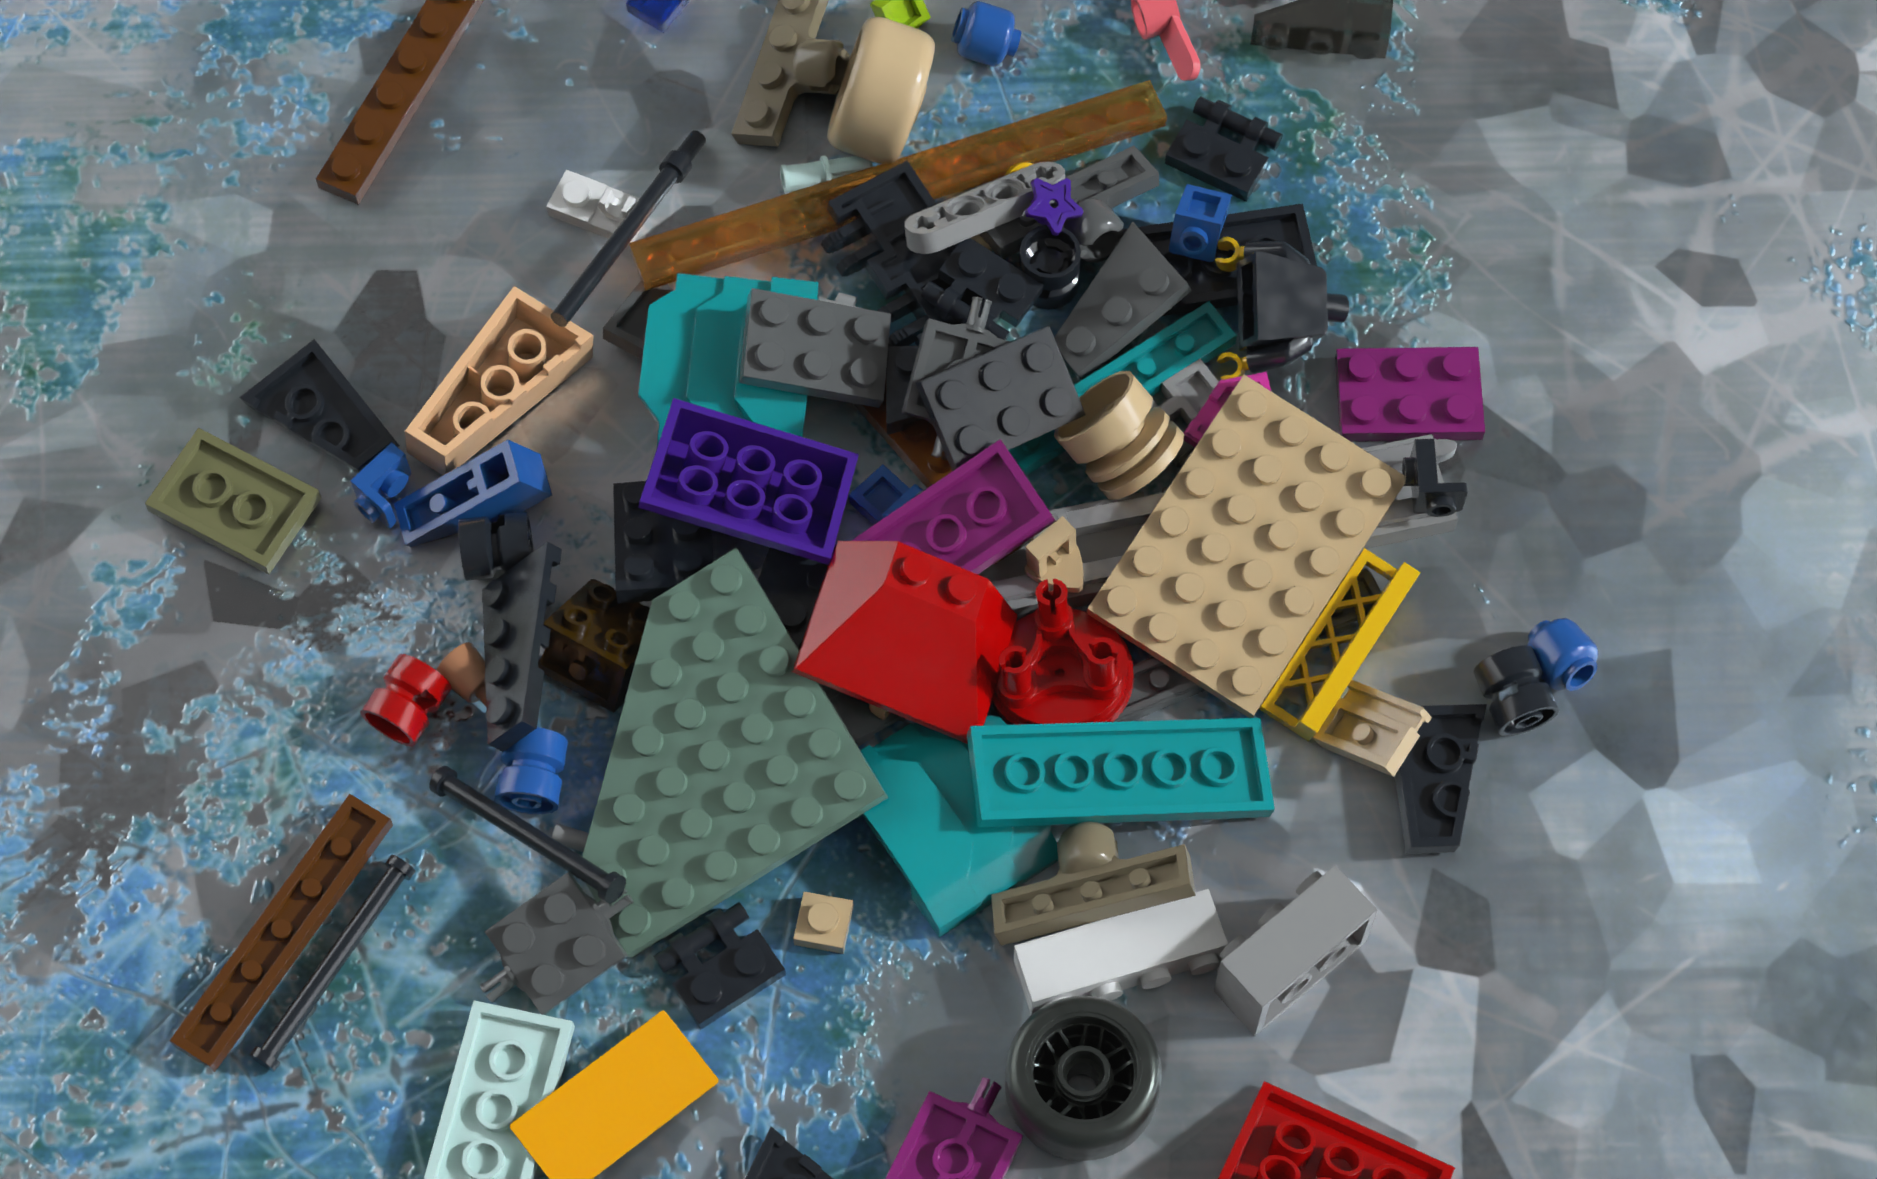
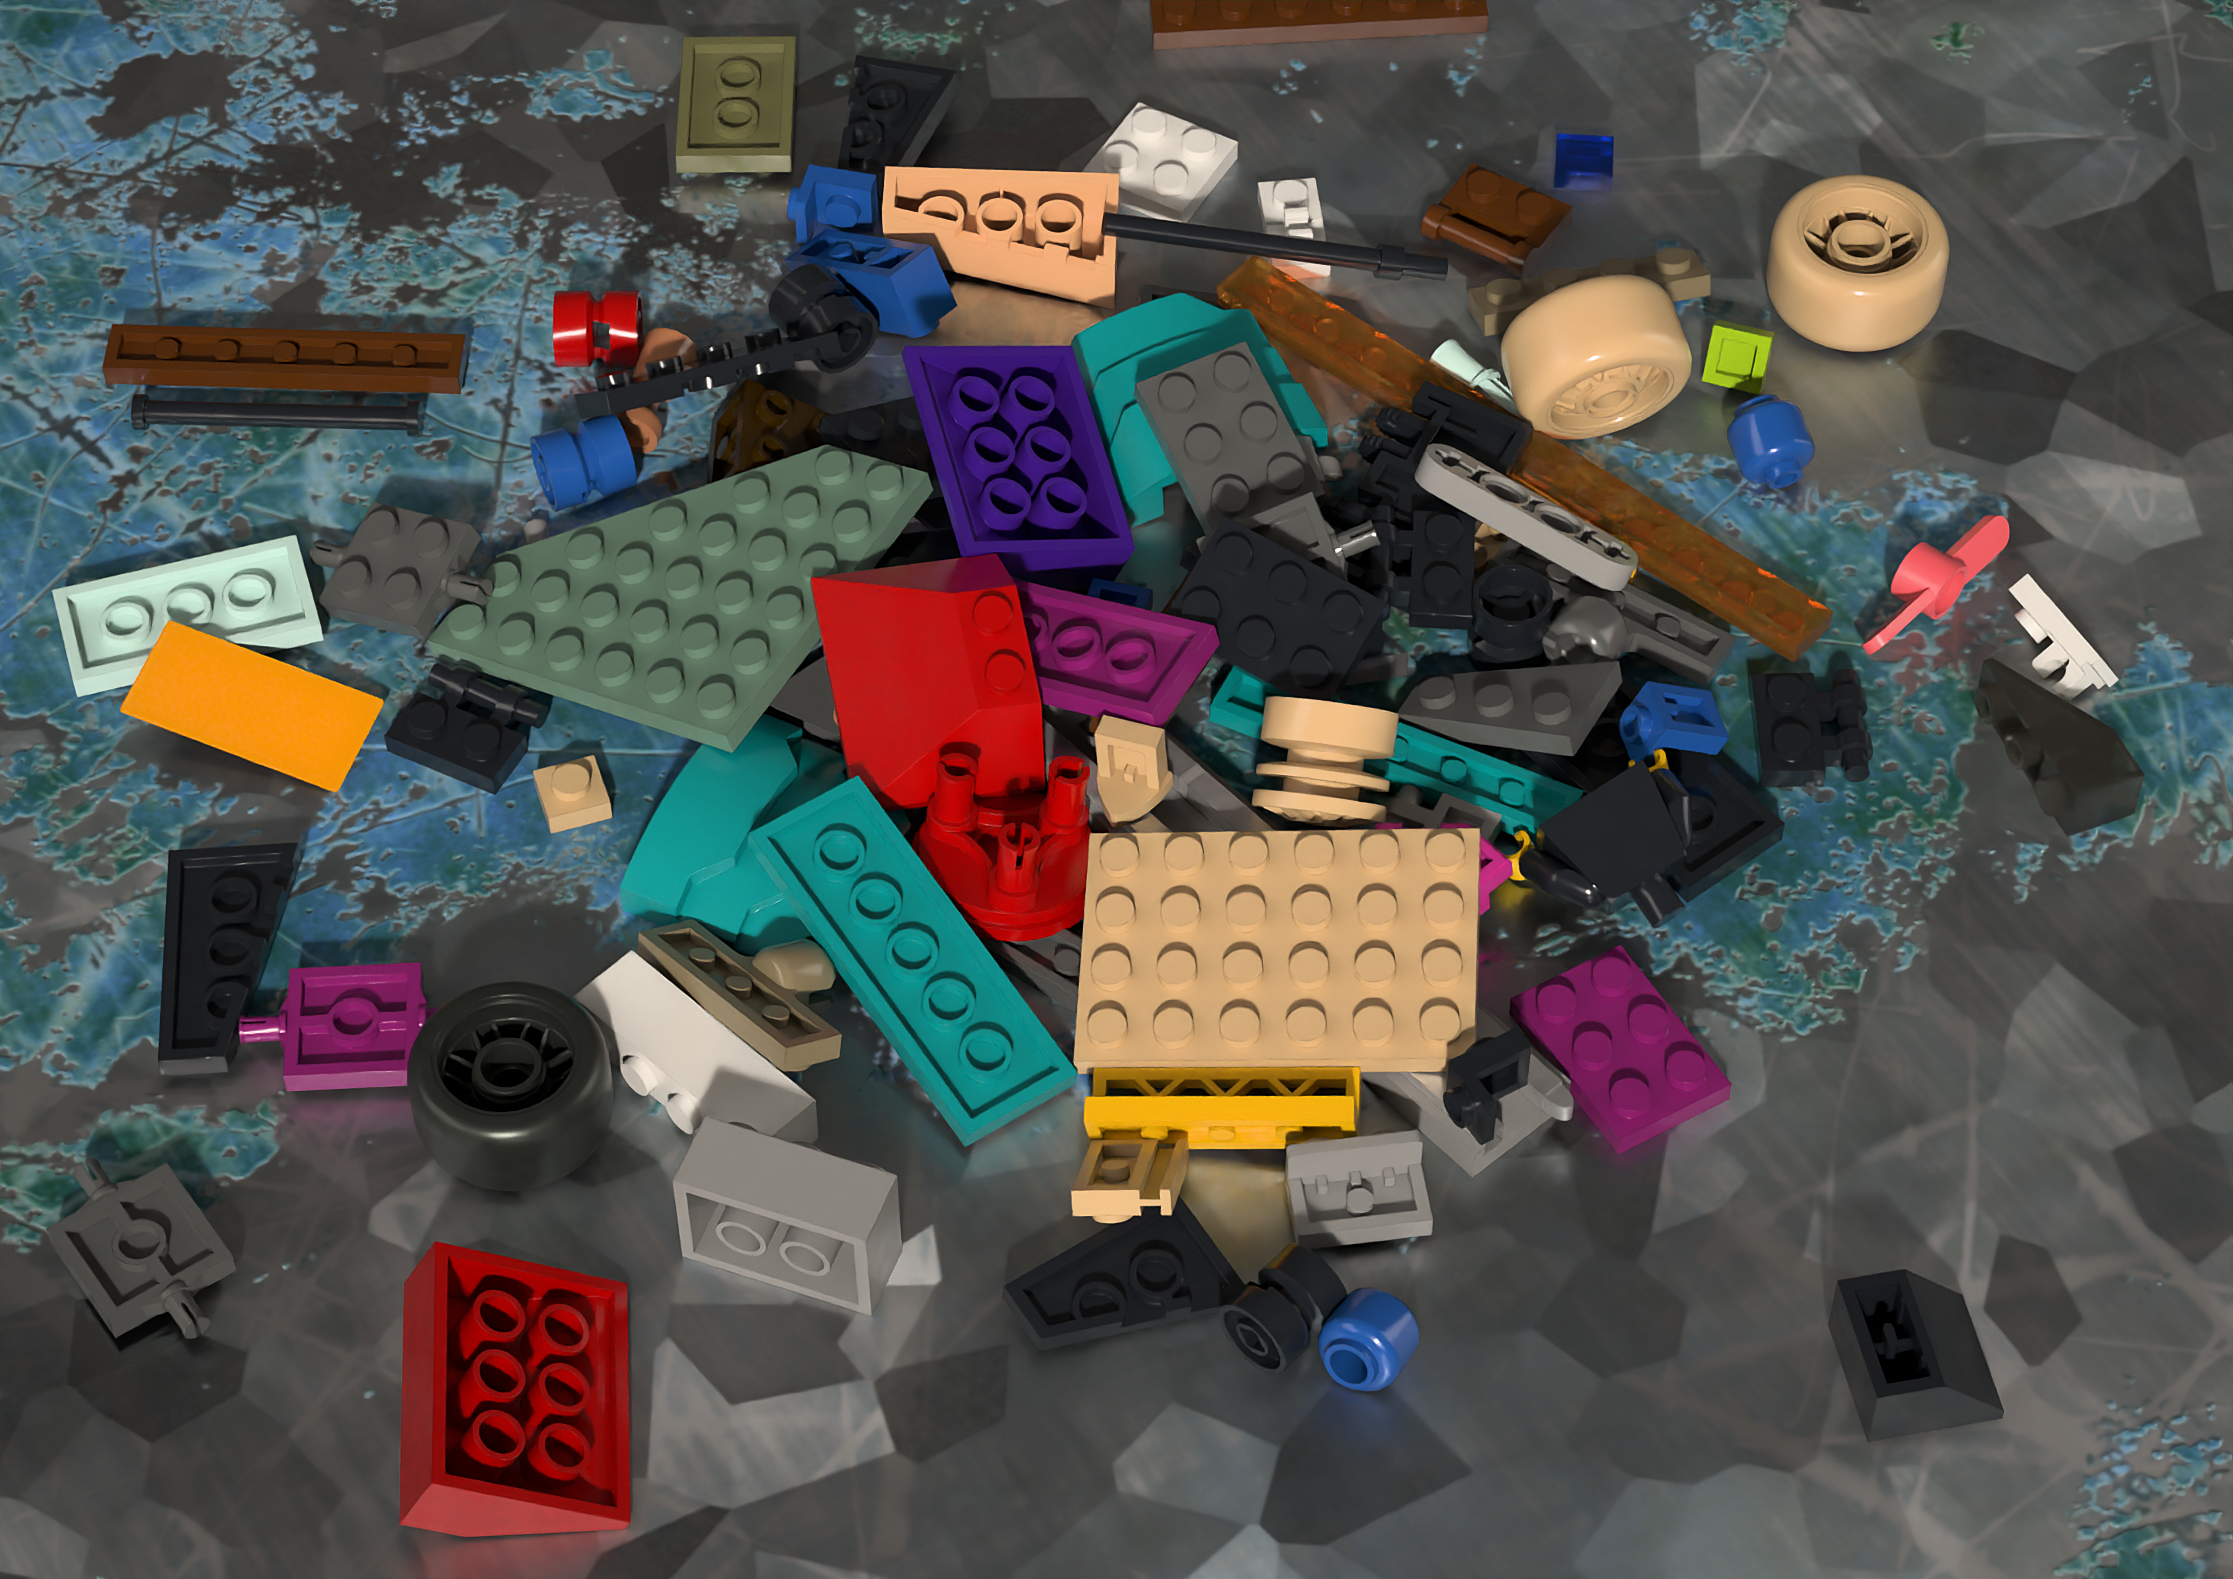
camera: 60 degrees right, 15 degrees down
black bar [429,766,626,904] -> none
dark purple plate [1025,178,1083,236] -> none
none -> white plate [1082,102,1238,223]
none -> light grey bracket [1285,1130,1433,1249]
none -> reddish brown plate [1420,163,1573,279]
none -> black slope [1828,1269,2004,1442]

